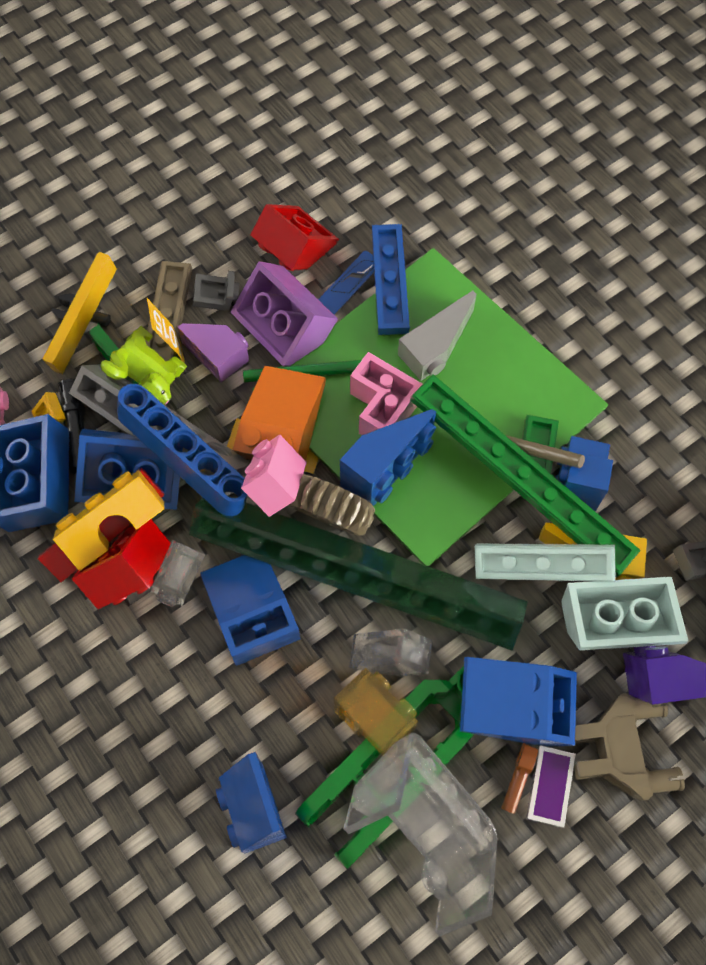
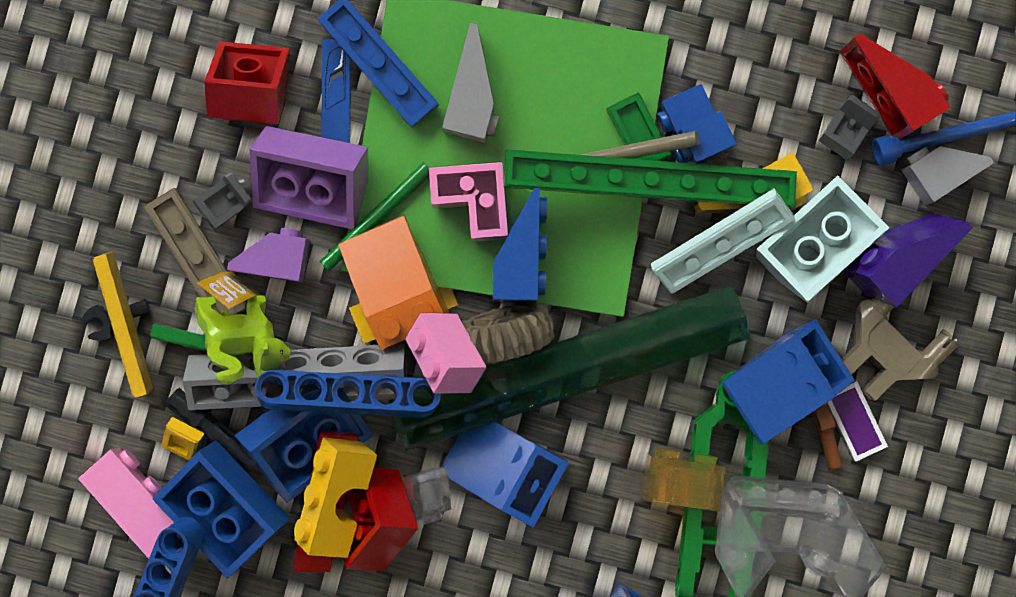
camera: 30 degrees left, 20 degrees up
clear slope [349,628,432,676] -> none

